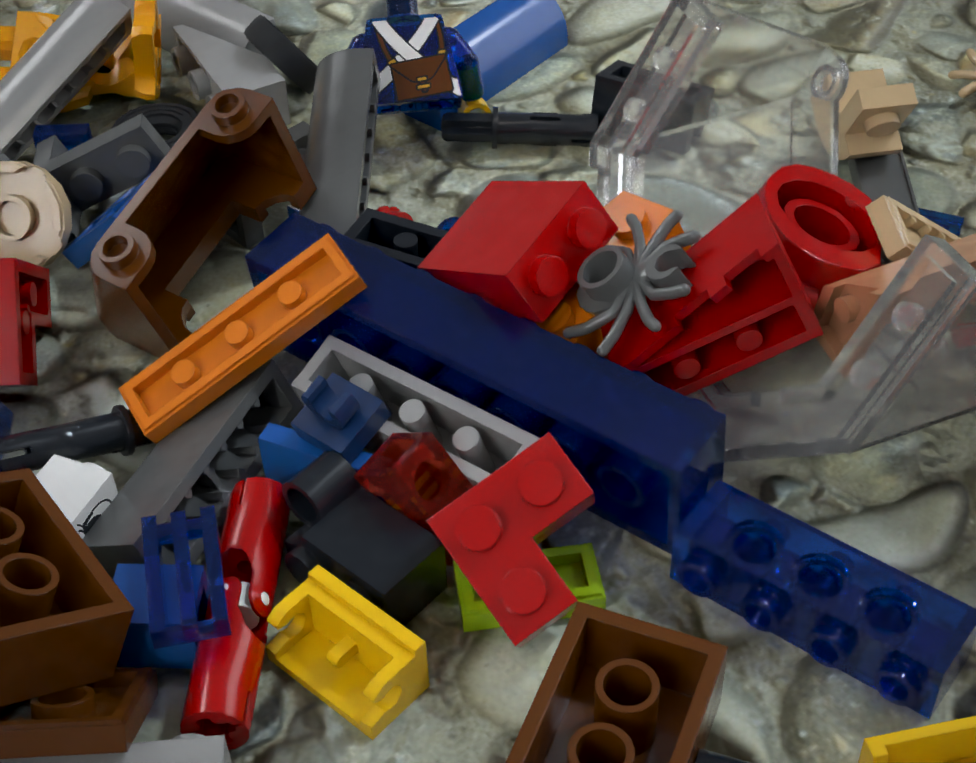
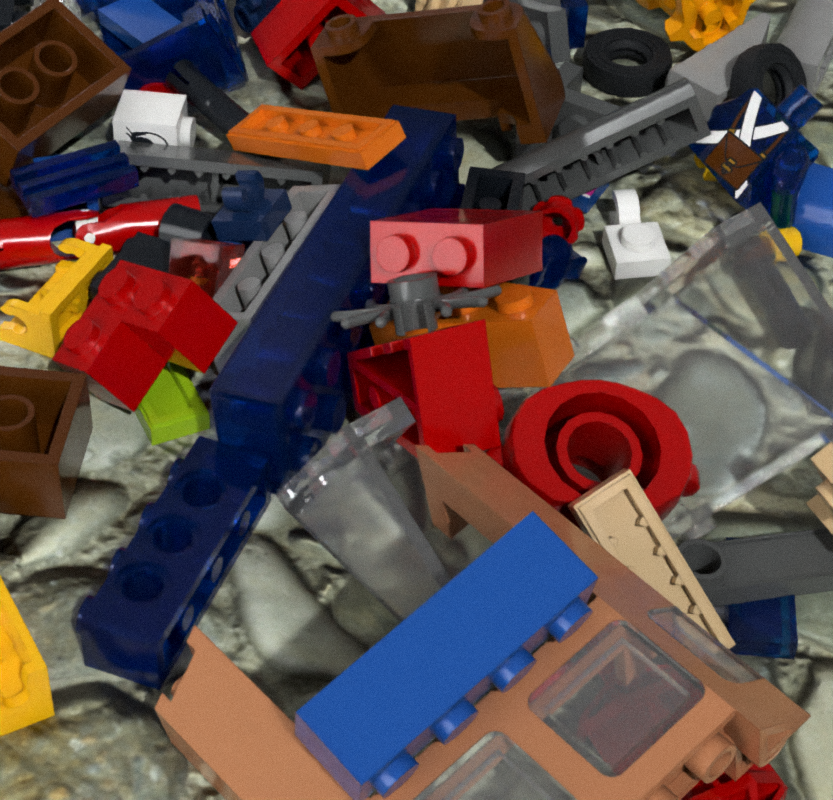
camera: 70 degrees right, 0 degrees up
none -> white plate [602,188,671,280]

